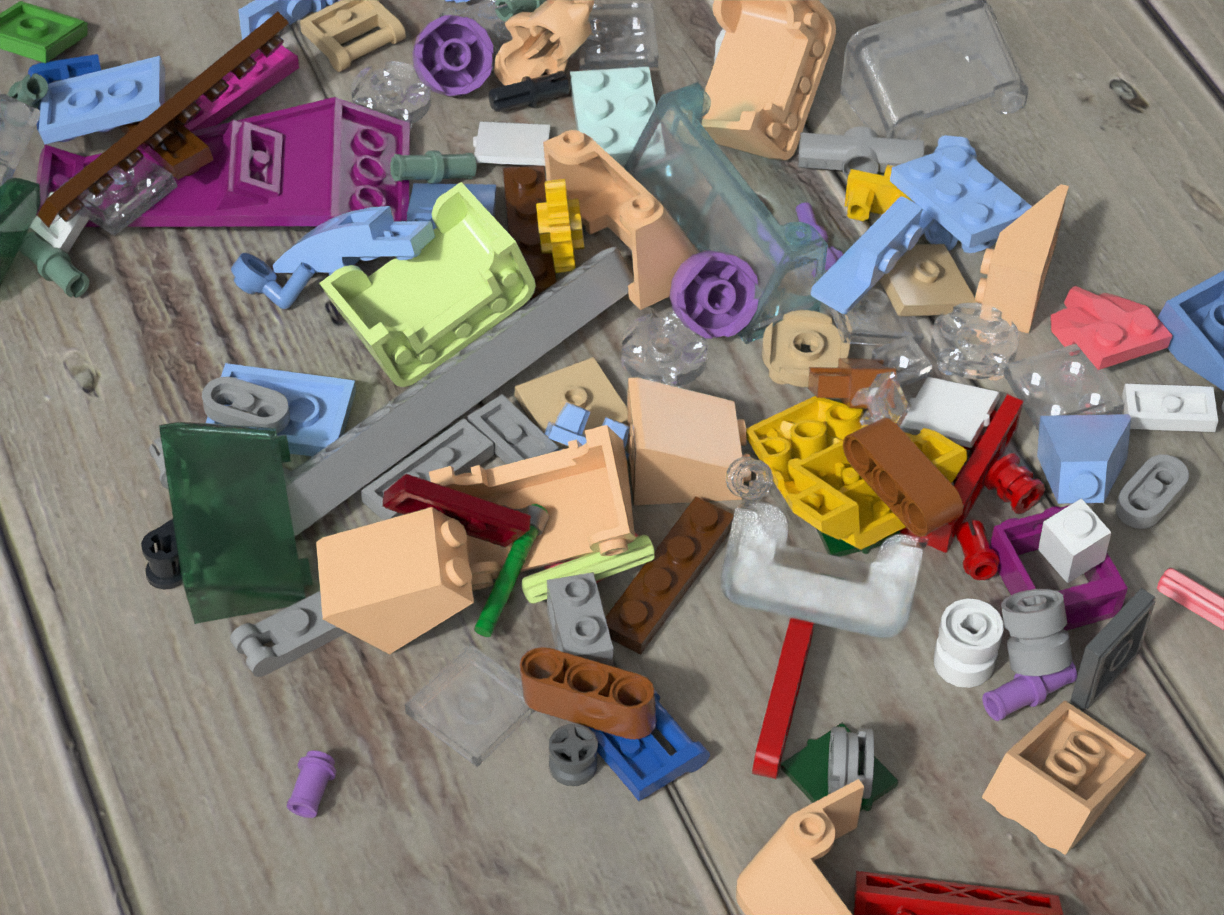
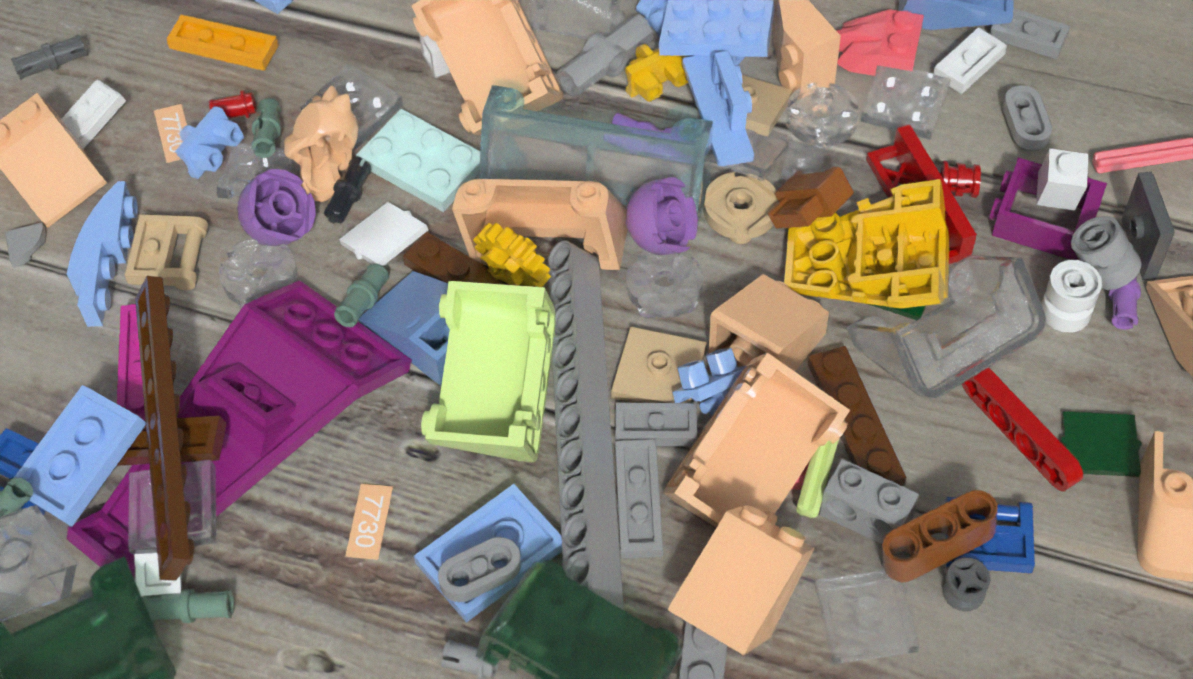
camera: 45 degrees left, 5 degrees up
medium blue plate [231,253,315,309] -> none
light blue slope [272,206,435,275] -> none
dark red tile [382,474,531,548] -> none
green piece [474,504,549,637] -> none
clear bush [726,457,773,501] -> none
light grey wheel [828,726,874,799] -> none
dark orange beam [843,417,963,537] -> none
clear tile [851,371,910,427] -> none
white piece [900,377,1000,448] -> none
red pin [955,520,1000,580] -> none
light blue slope [1037,414,1131,504] -> none
none -> light nougat sticker [345,484,393,560]

